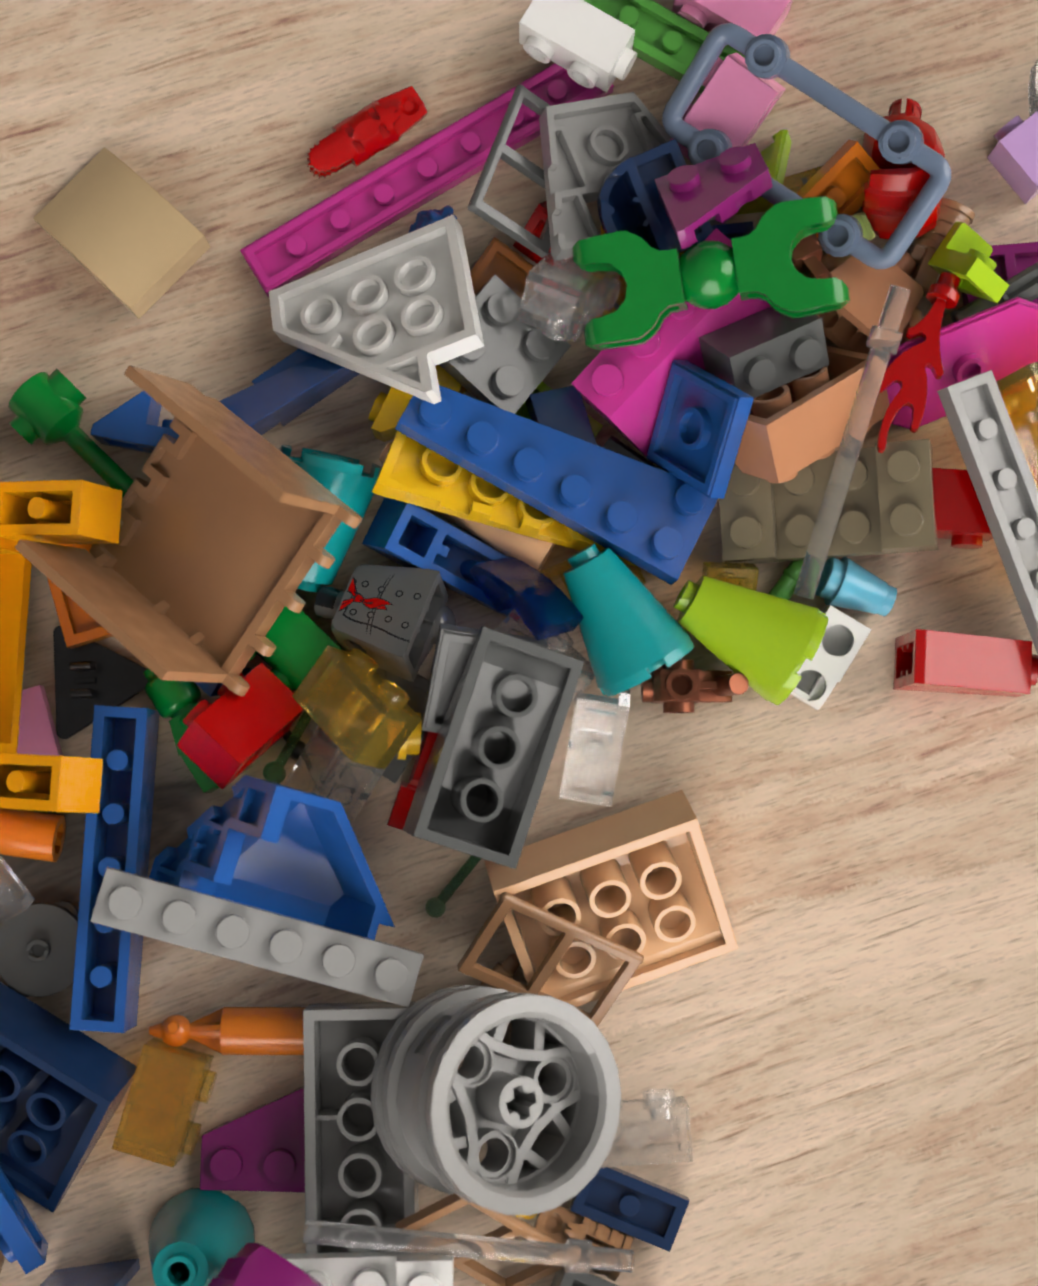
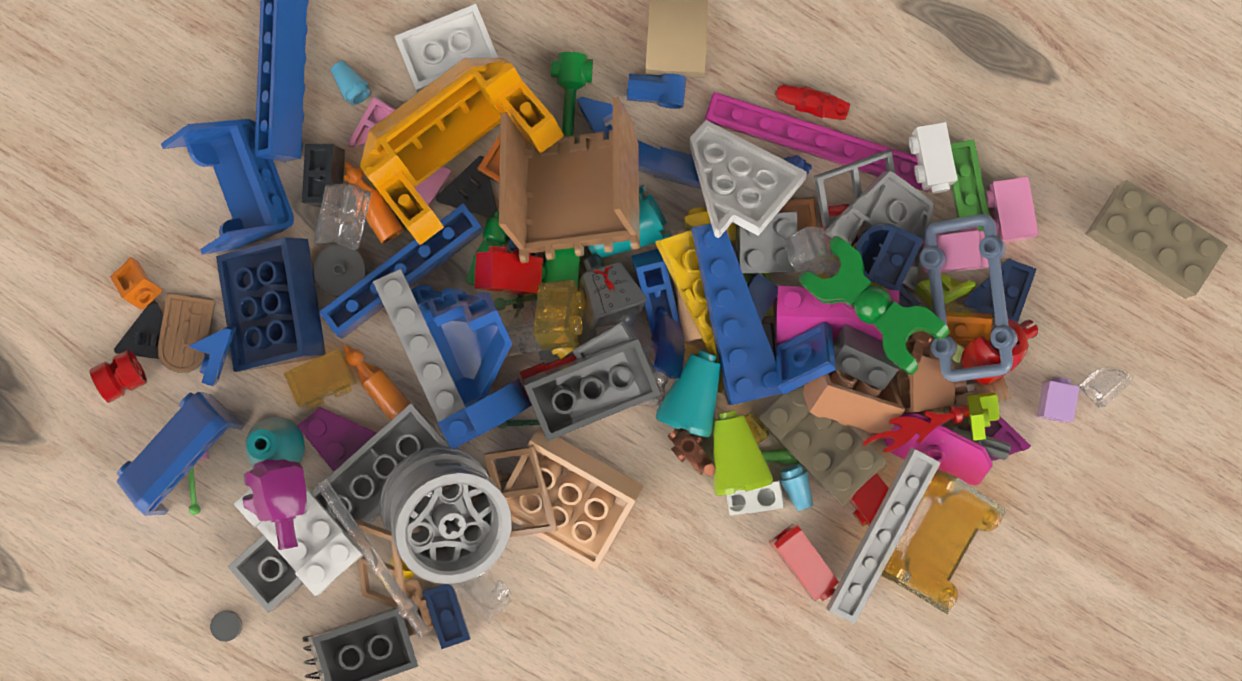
camera: 45 degrees right, 0 degrees up
clear panel [559,689,630,807] -> none
magenta wing [654,143,773,249] -> none
clear bar [794,285,911,600] -> none
none -> blue arch [438,378,532,450]
none -> blue piece [627,74,687,109]
none -> dark blue wing [961,259,1037,323]

